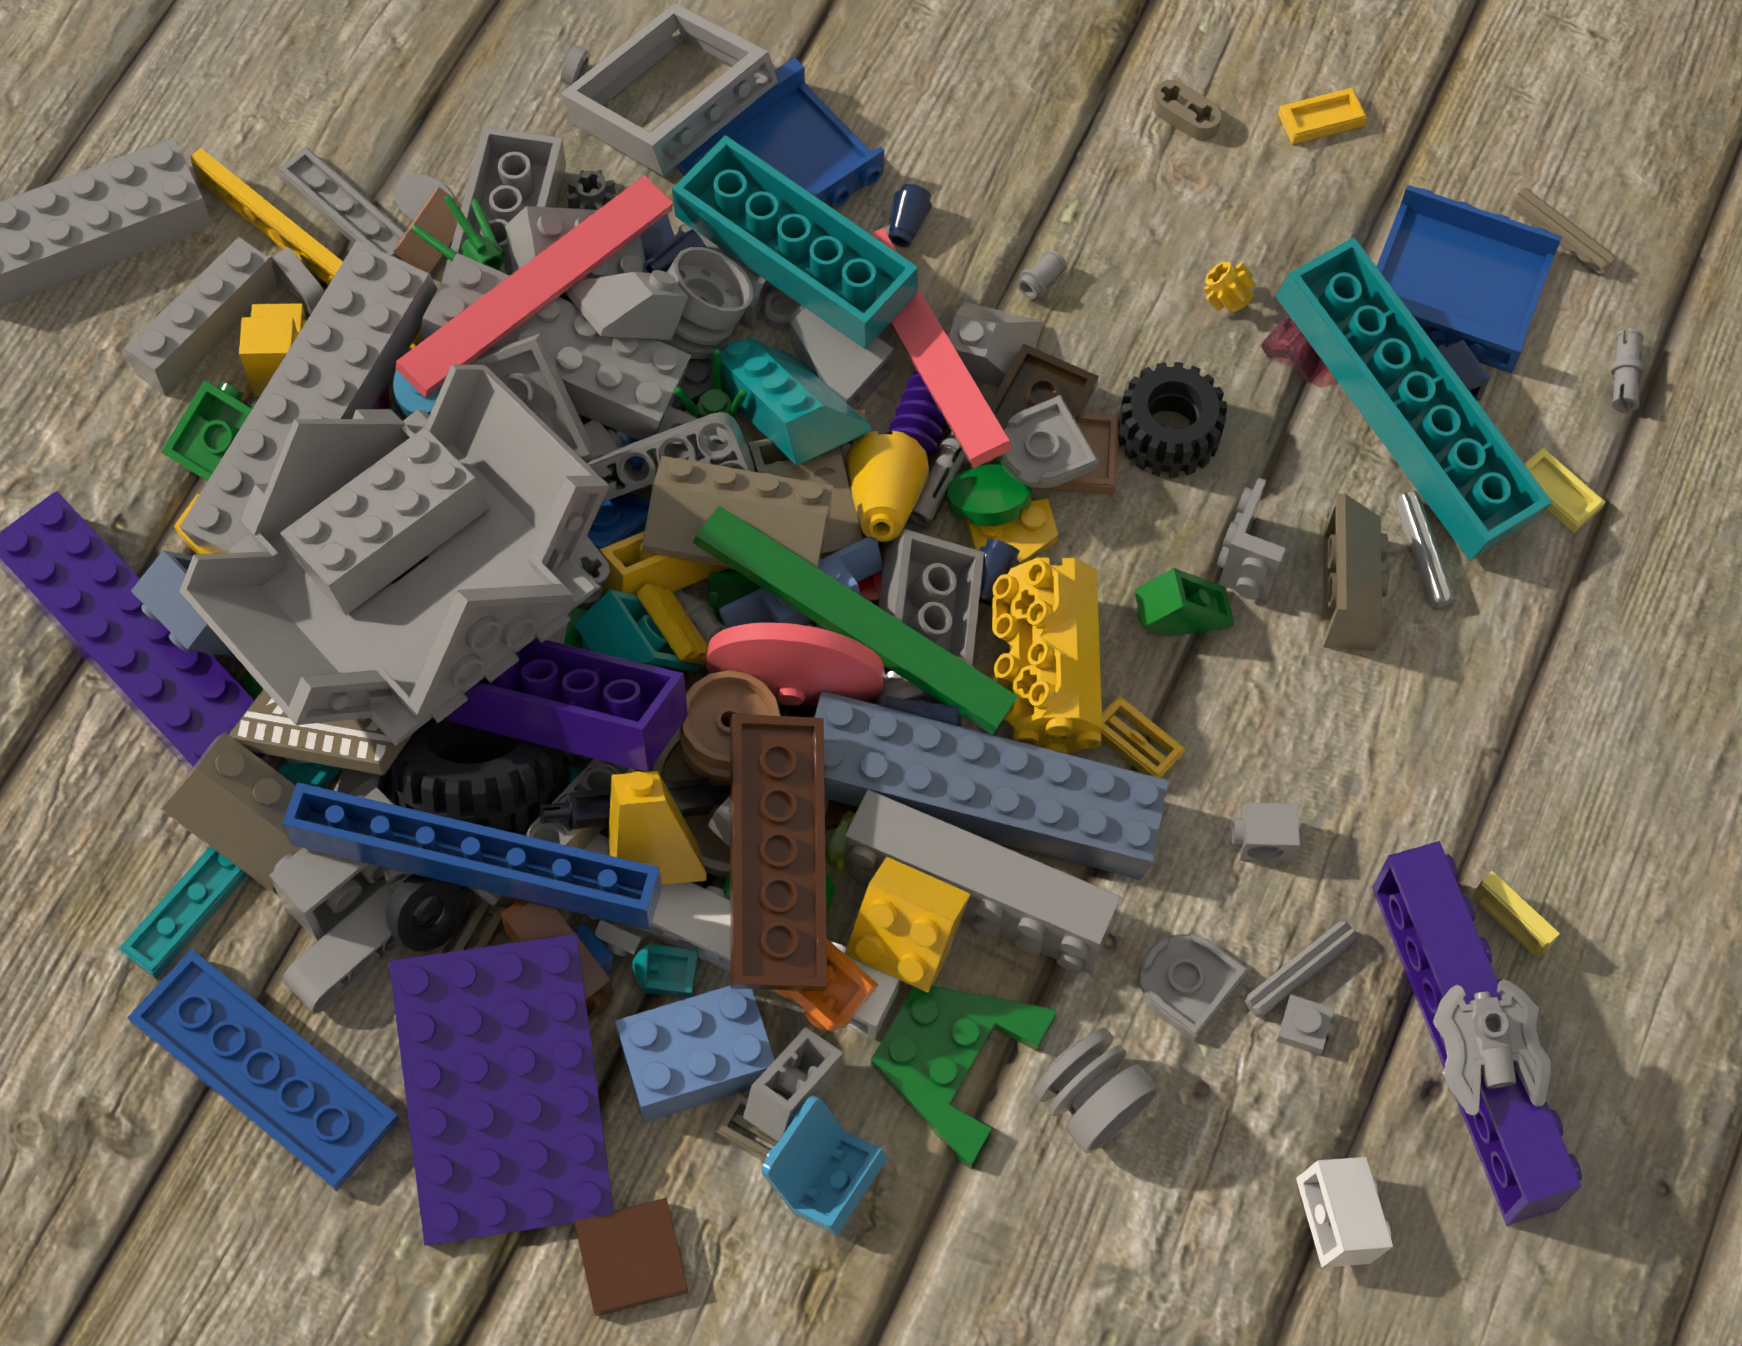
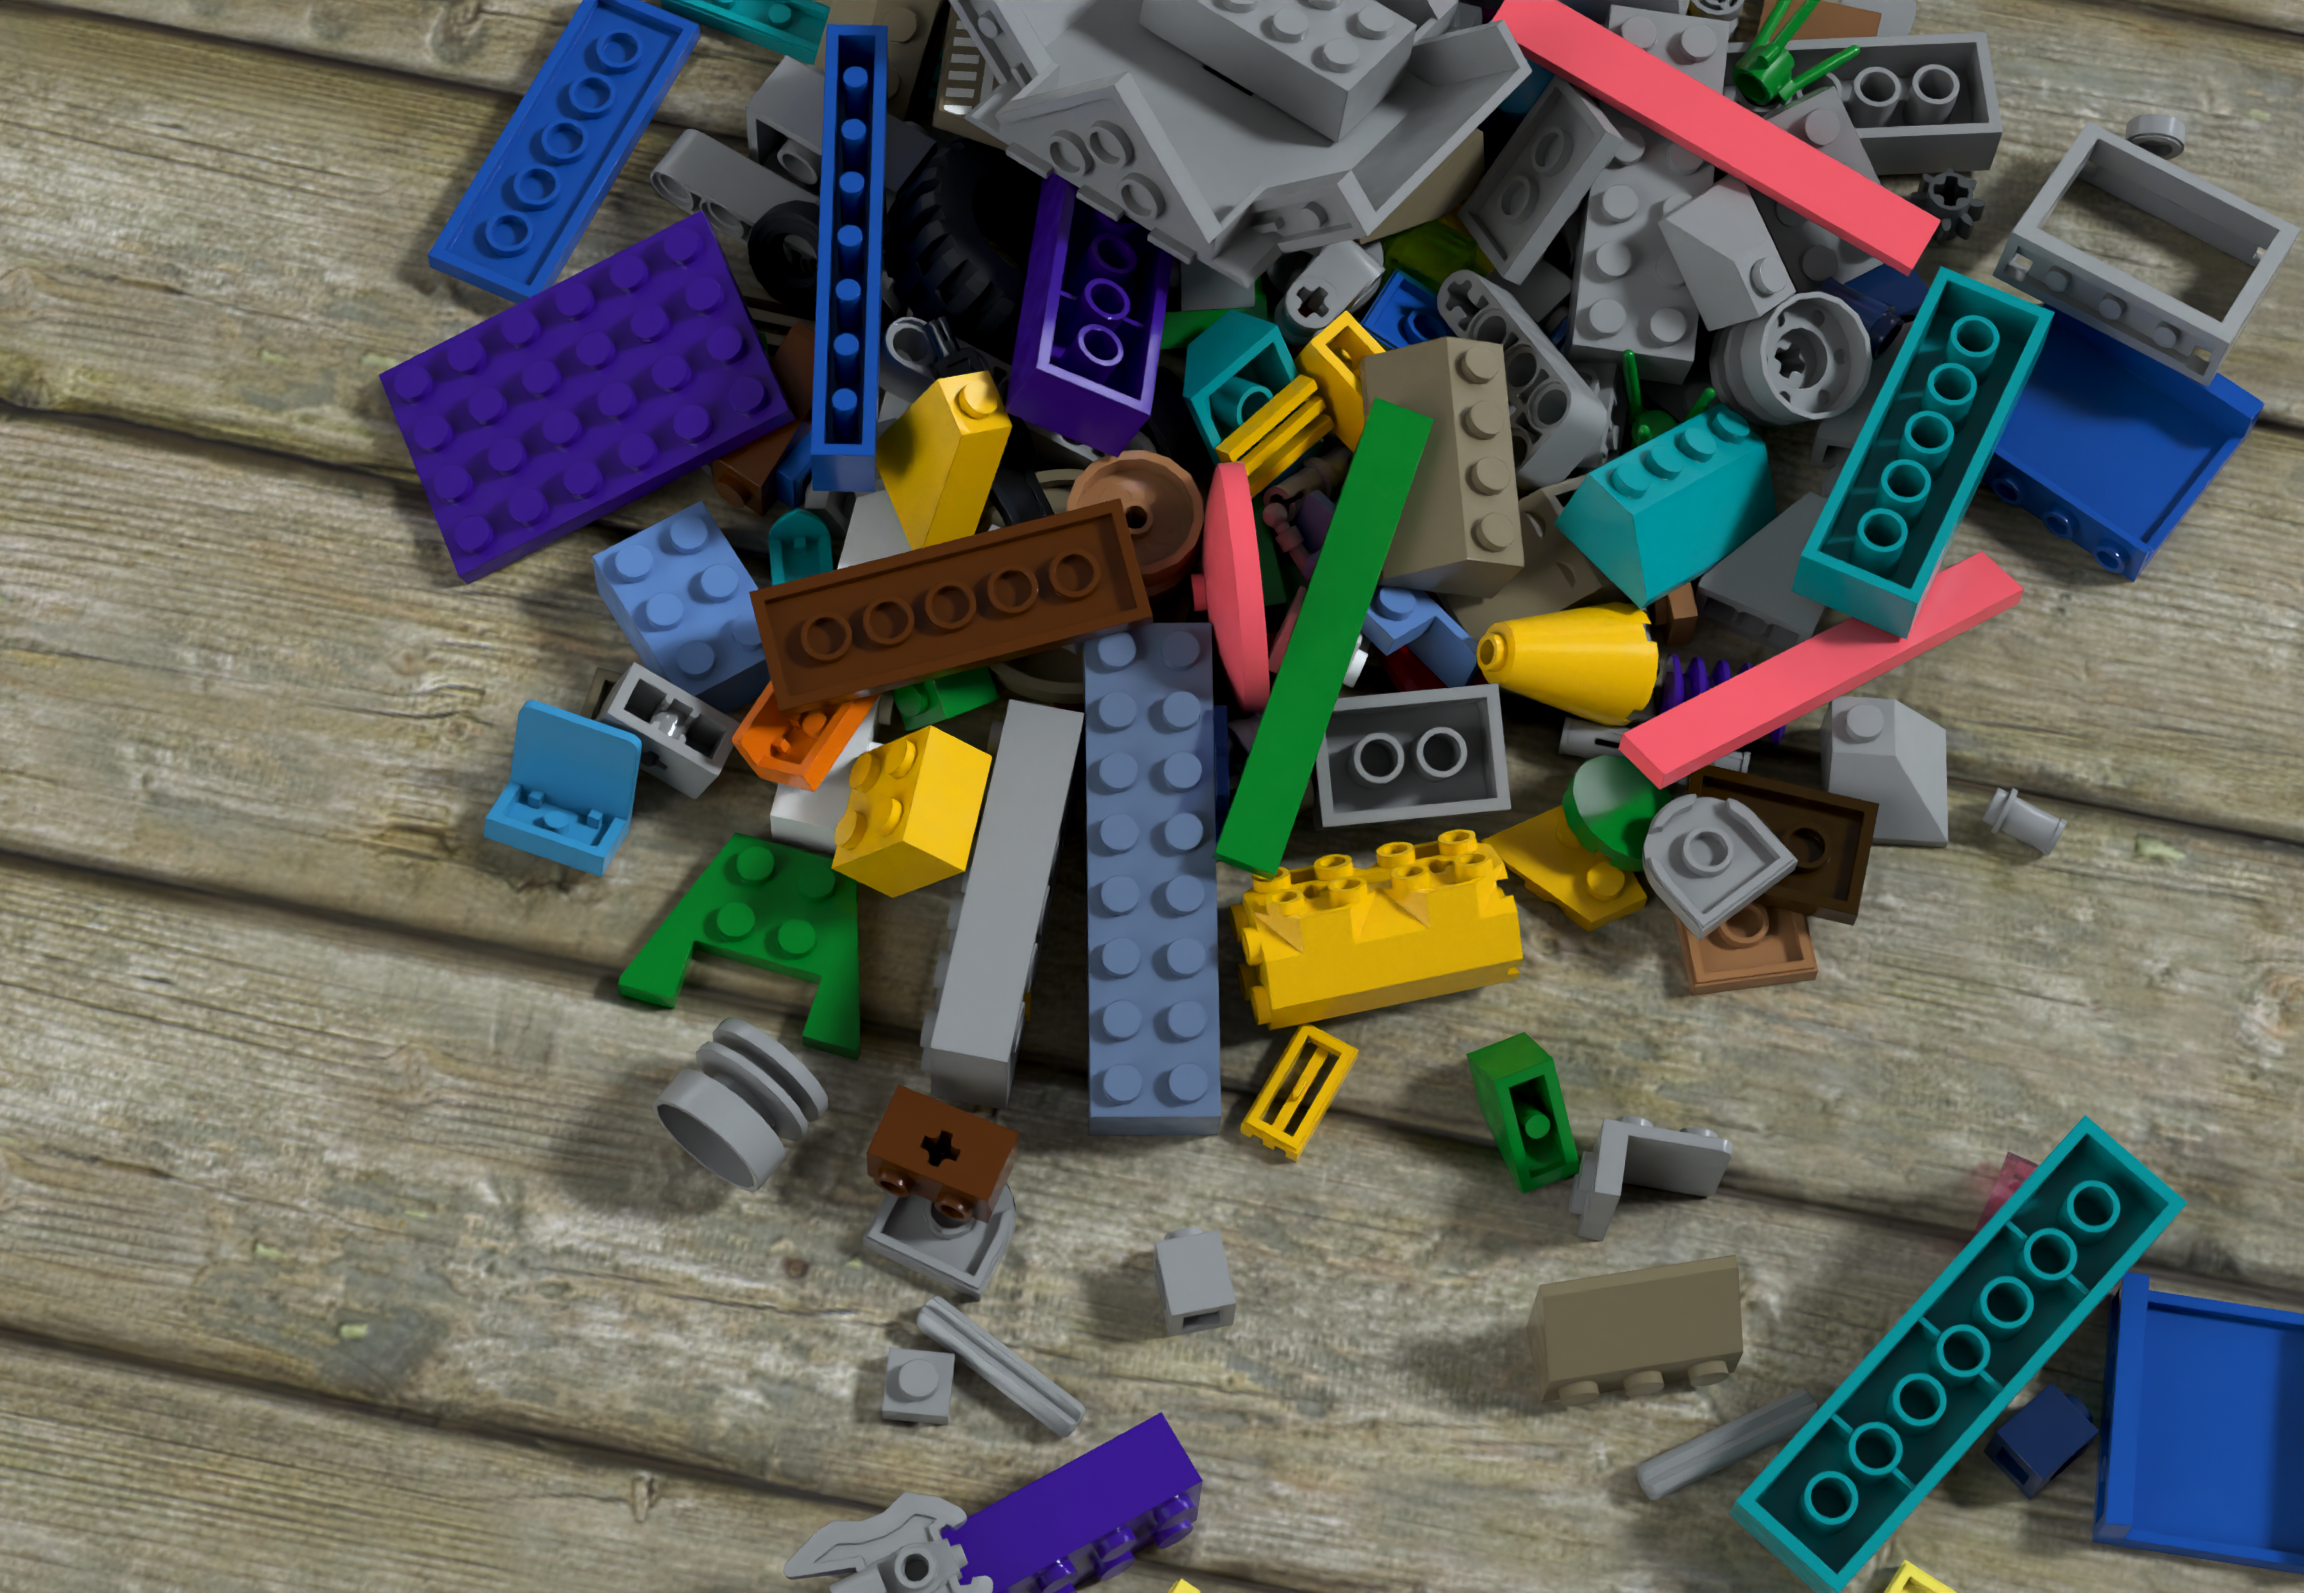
camera: 75 degrees right, 0 degrees up
reddish brown tile [574,1198,689,1317] -> none
dark blue cone [888,184,932,247] -> none
dark blue cone [979,538,1020,606] -> none
black tyre [1118,362,1227,478] -> none
yellow gear [1204,262,1256,312] -> none
white brick [1296,1157,1393,1268] -> none
none -> reddish brown brick [866,1084,1019,1224]

